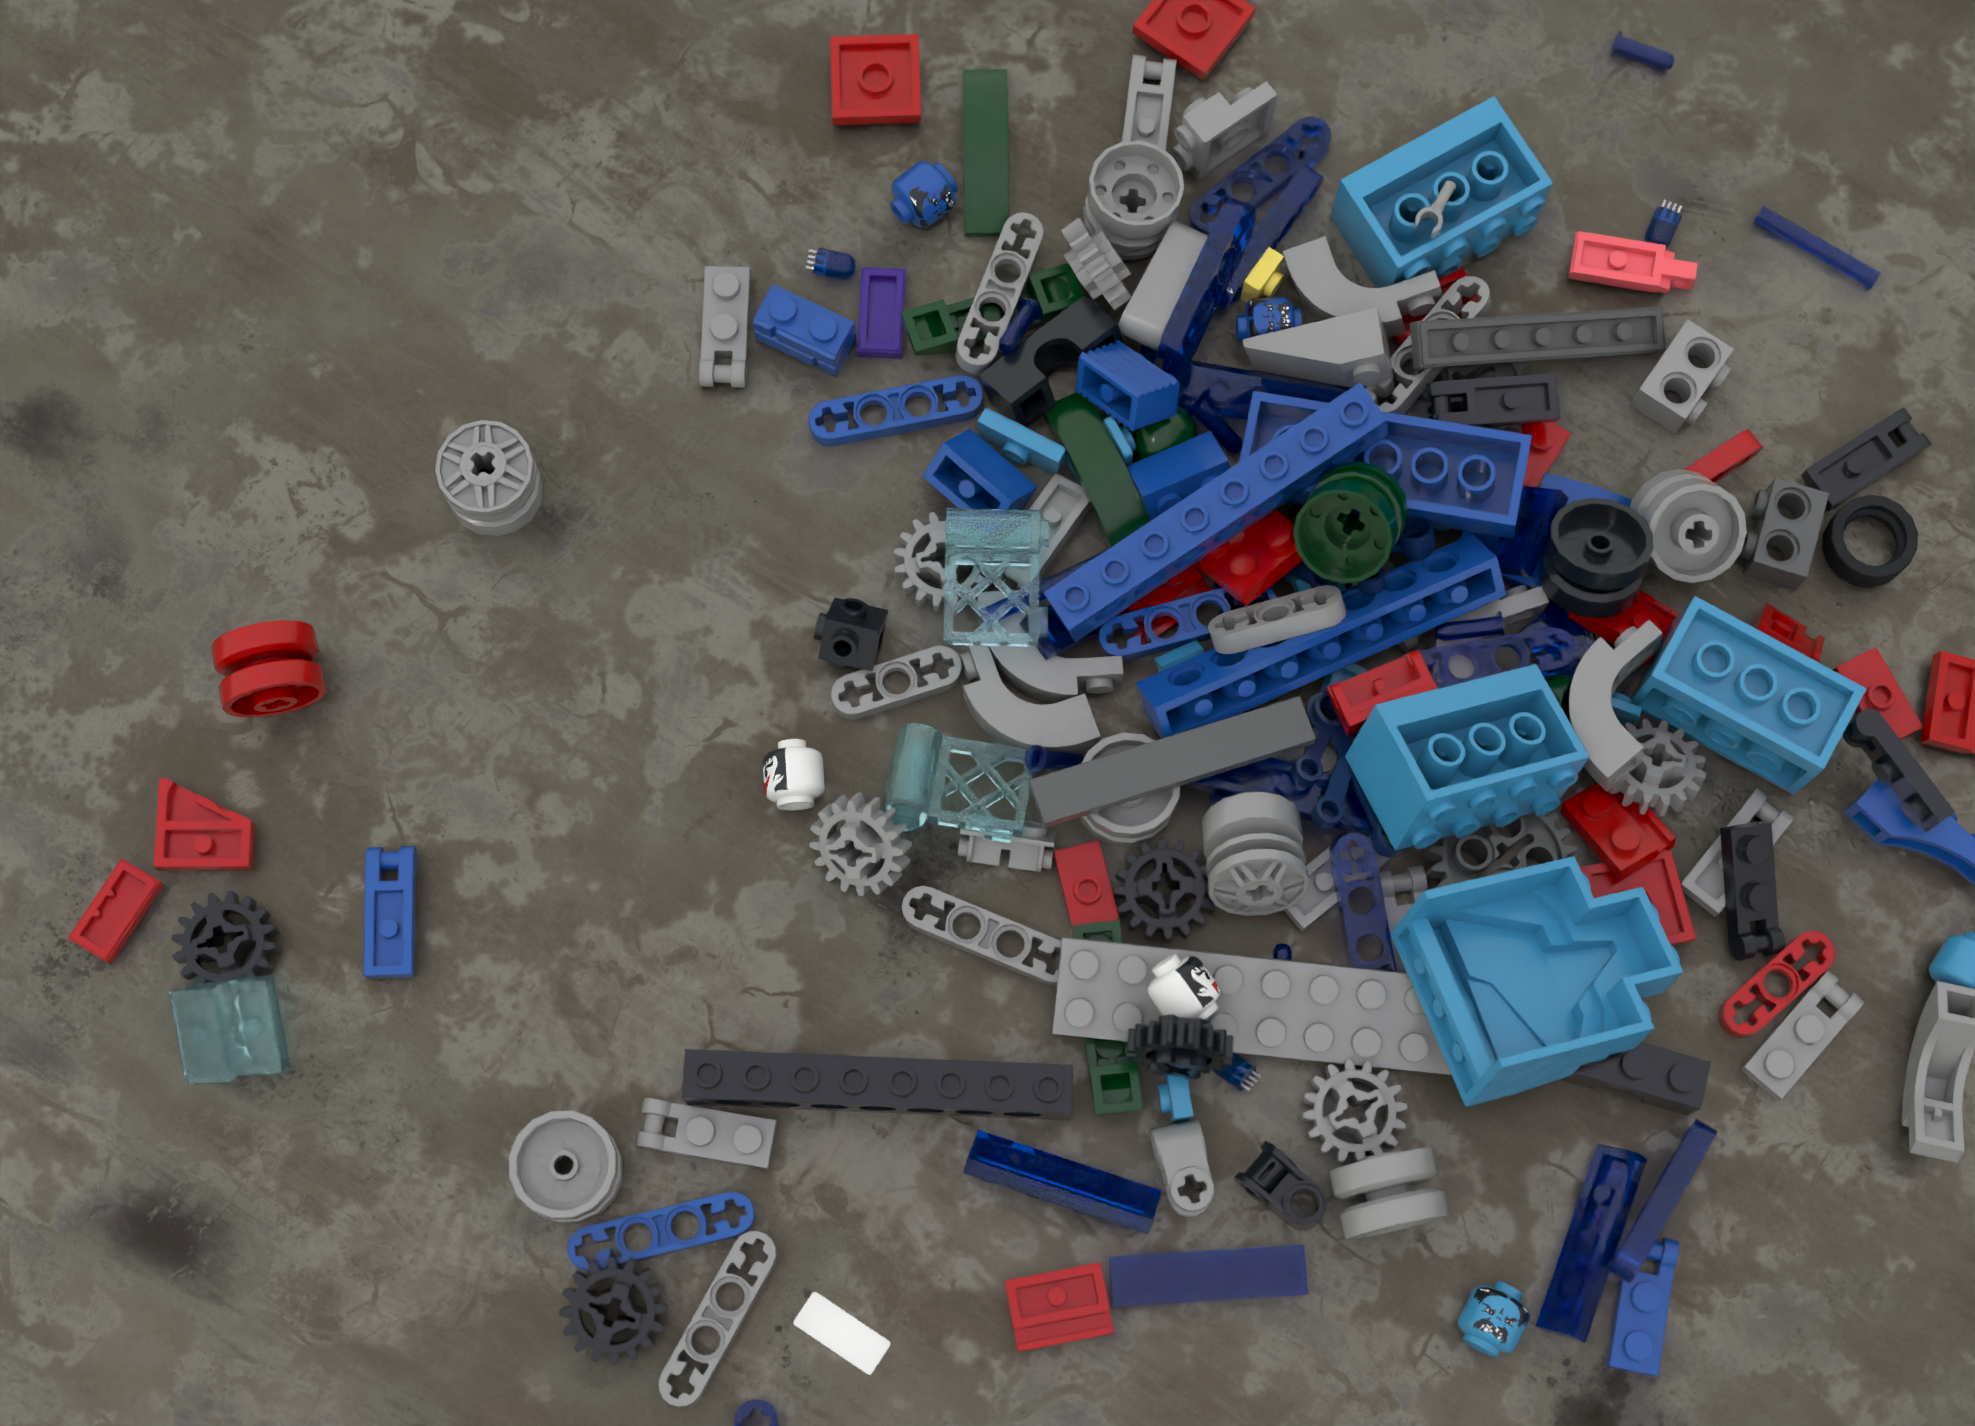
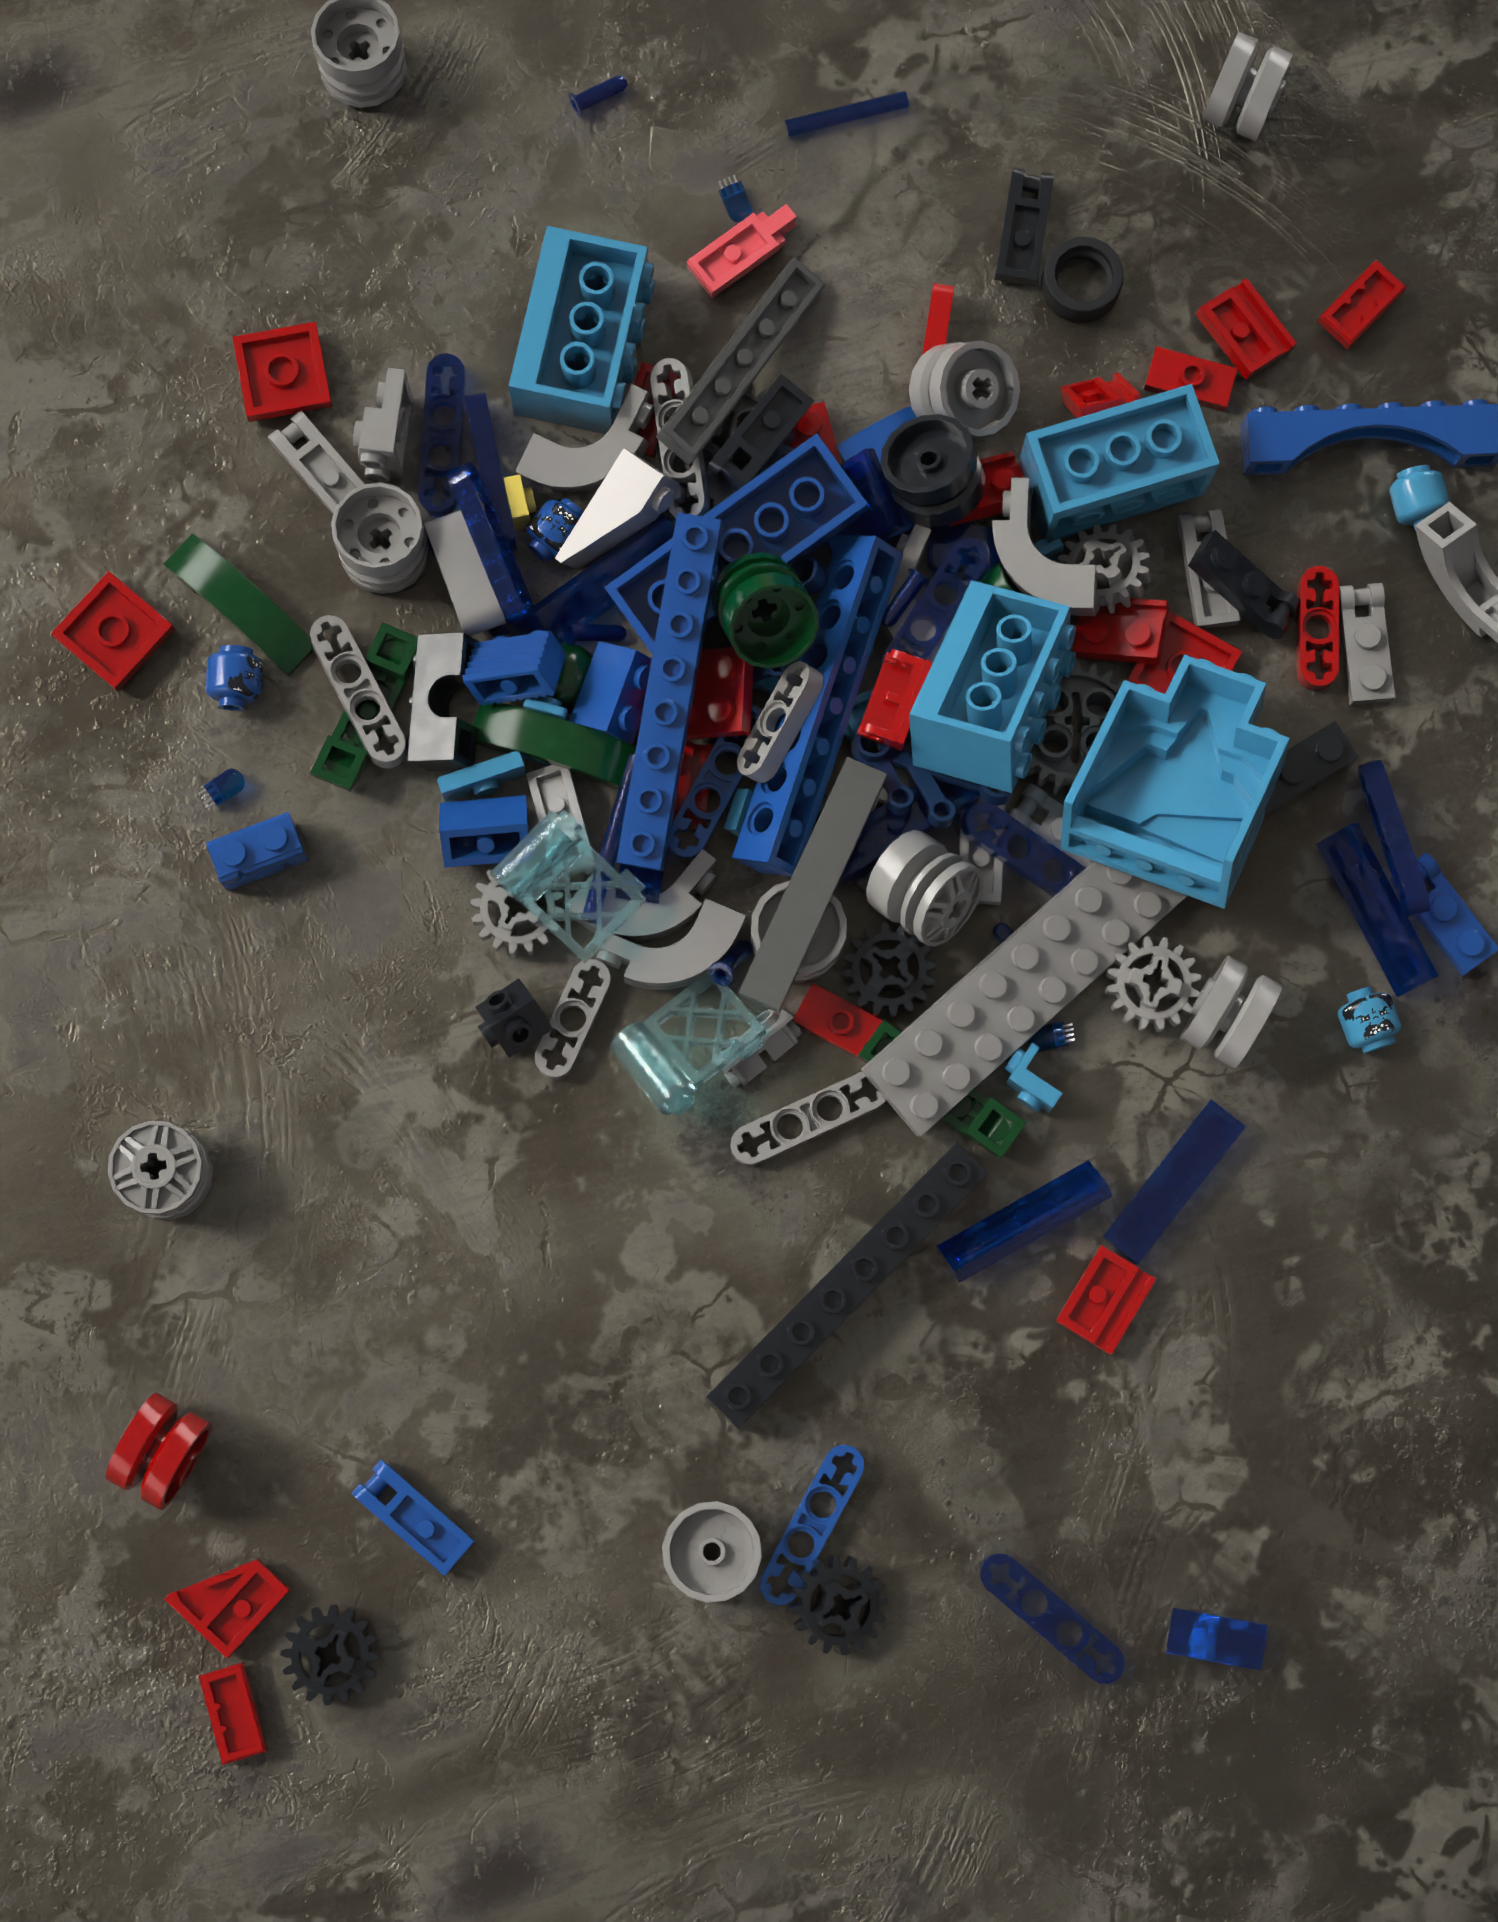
camera: 50 degrees left, 5 degrees up
clear light blue slope [168,975,290,1084] -> none
light grey plate [635,1098,777,1170] -> none
light grey beam [659,1231,777,1407] -> none
light grey plate [699,266,751,388] -> none
white head [763,739,825,811] -> none
white sticker [793,1292,890,1375] -> none
blue beam [809,375,983,446] -> none
light grey gear [809,793,912,897] -> none
dark purple tile [857,267,906,359] -> none
clear blue piece [999,298,1042,354] -> none
light grey gear [1061,218,1132,311] -> none
black gear [1126,1014,1234,1079] -> none
white head [1148,954,1220,1020] -> none
light grey piece [1150,1119,1214,1217] -> none
black piece [1234,1141,1327,1231] -> none
light grey hand [1414,180,1456,238] -> none
light grey brick [1630,320,1734,435] -> none
dark grey brick [1739,477,1829,590] -> none
black plate [1843,709,1955,832] -> none

